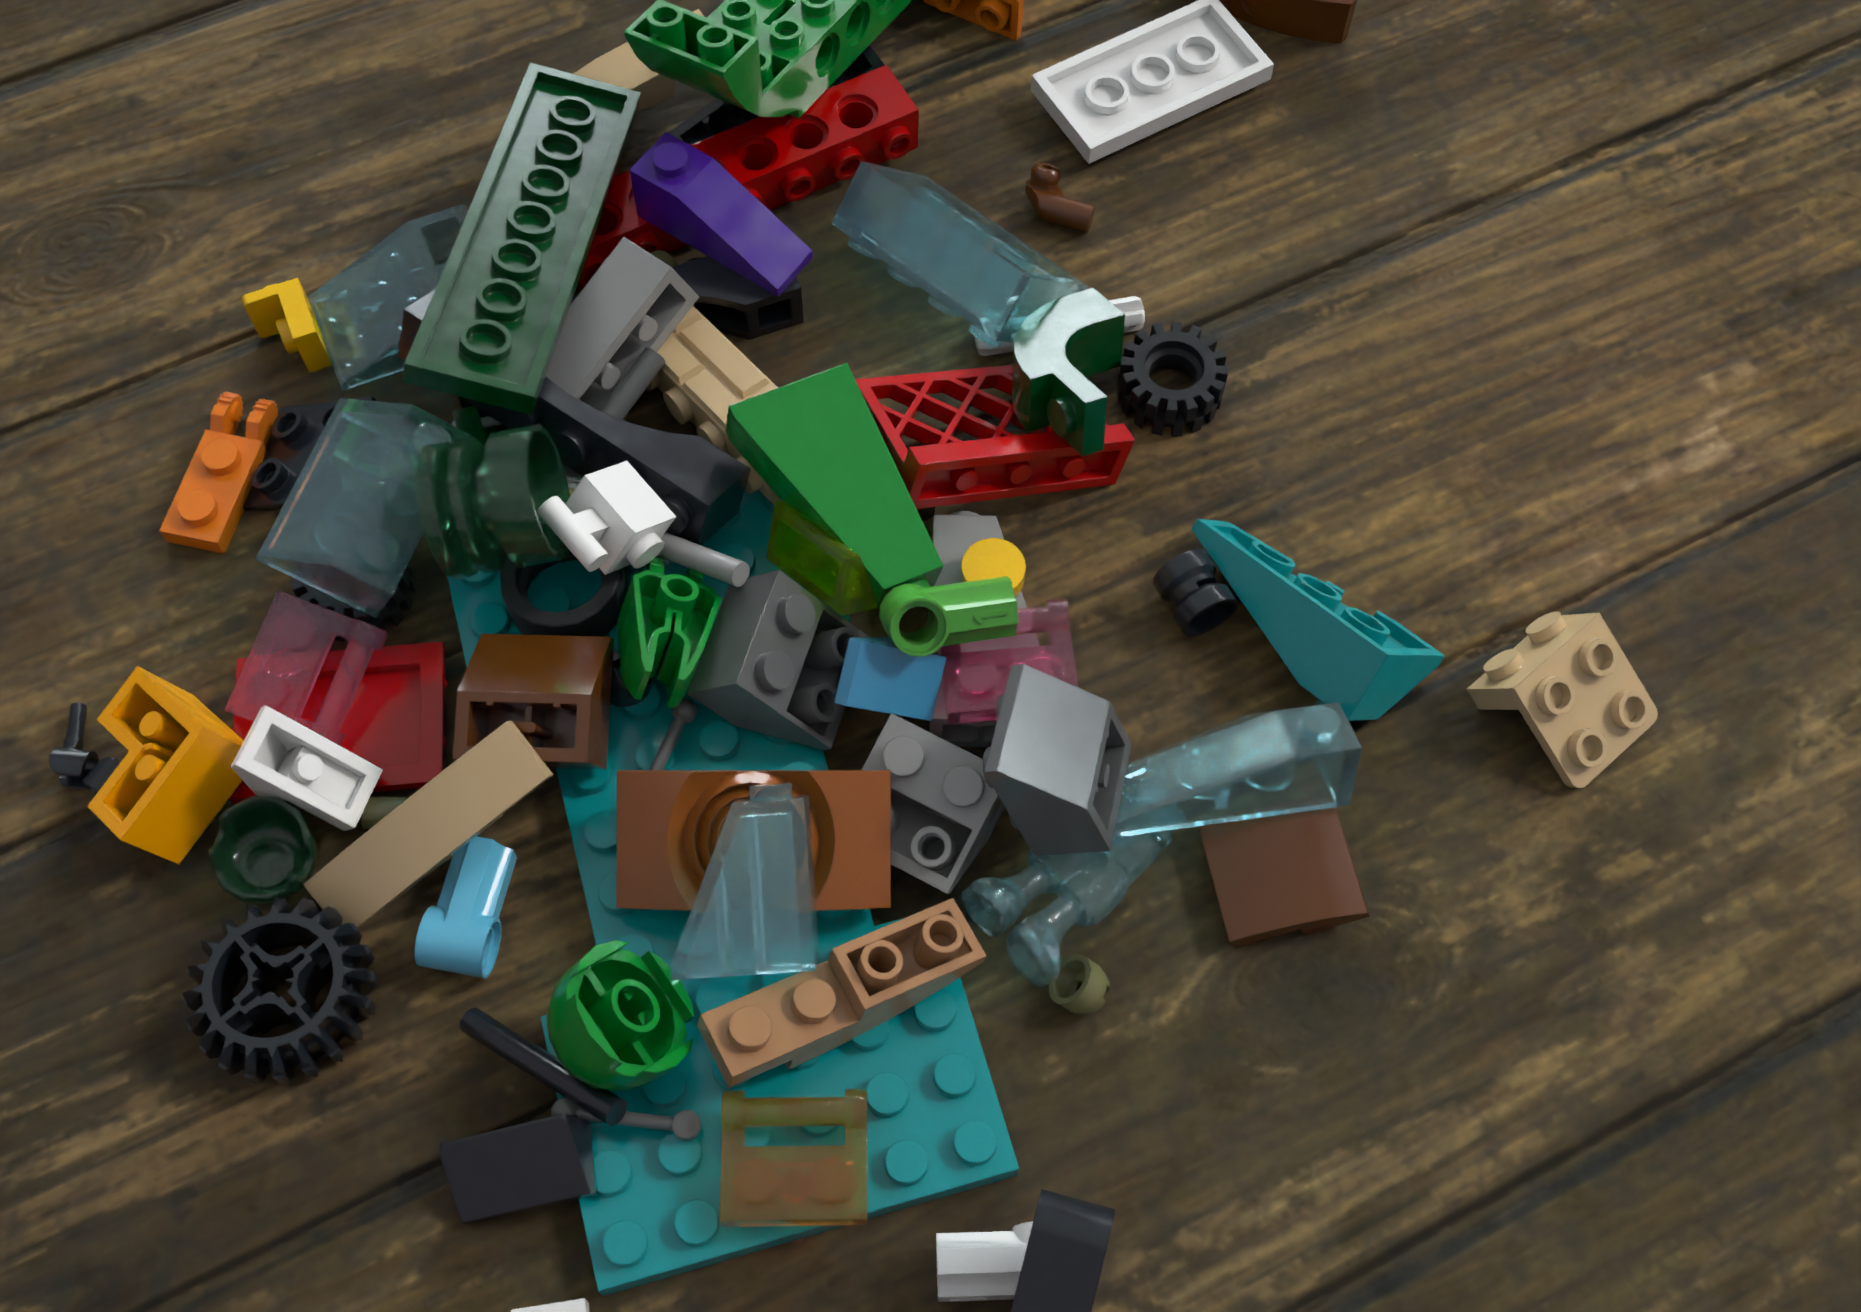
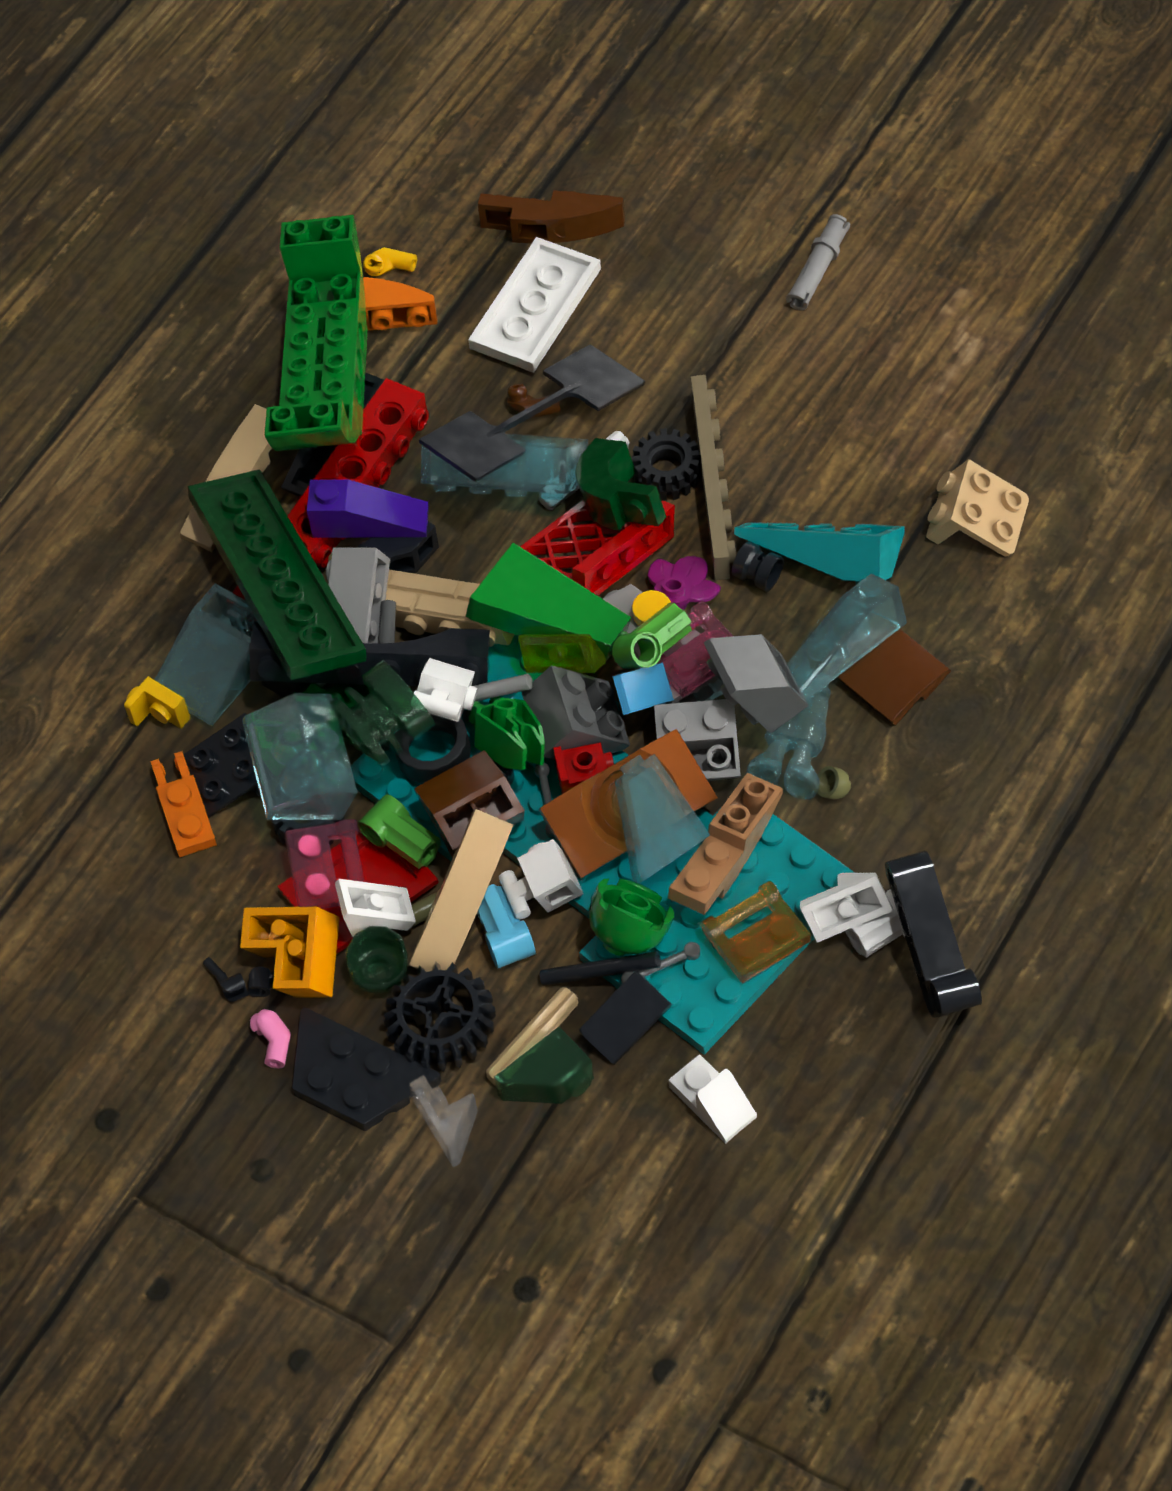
camera: 25 degrees left, 5 degrees down
none -> bright pink arm [250,1009,291,1069]
none -> black wing [292,1007,442,1131]
none -> bright green piece [357,794,441,869]
none -> clear slope [409,1075,477,1167]
none -> black hinge [419,344,645,482]
none -> tan axle [486,987,578,1088]
none -> clear green slope [494,1027,594,1104]
none -> white brick [499,839,584,920]
none -> red brick [553,742,614,794]
none -> magenta plate [648,556,721,610]
none -> dark tan plate [691,375,736,580]
none -> light grey pin [786,214,850,310]
none -> white slope [800,873,893,943]

